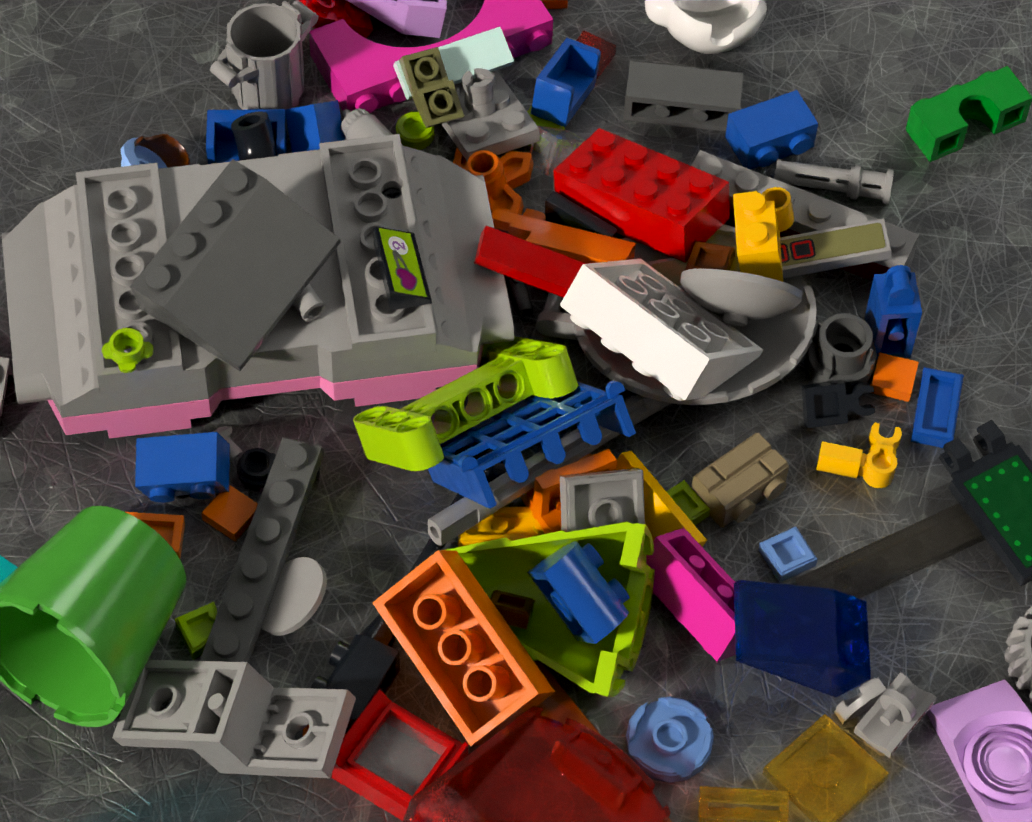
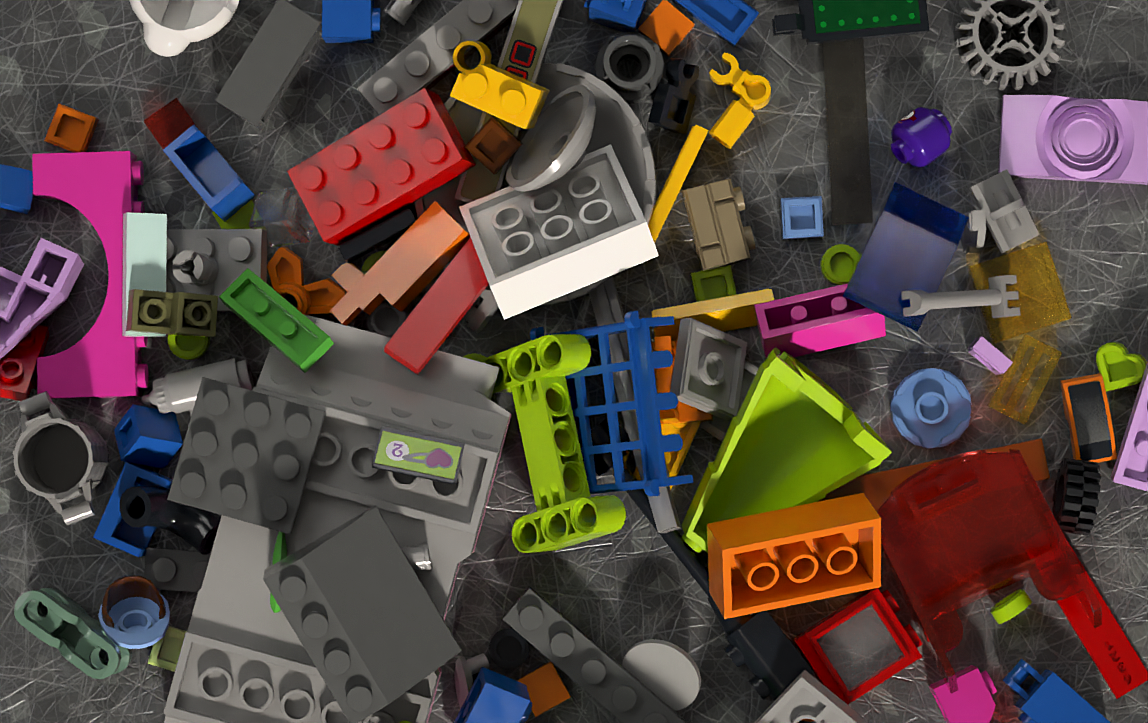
camera: 60 degrees left, 30 degrees up
reddish brown tile [490,590,535,629] -> none
blue brick [527,541,630,644] -> none
none -> sand green piece [14,587,132,679]
none -> dark grey plate [167,377,326,534]
none -> bright green plate [219,268,334,373]
none -> yellow tile [648,125,709,244]
none -> dark purple head [891,107,952,168]
none -> light grey hinge [901,275,1021,318]
none -> lavender tile [967,336,1013,375]

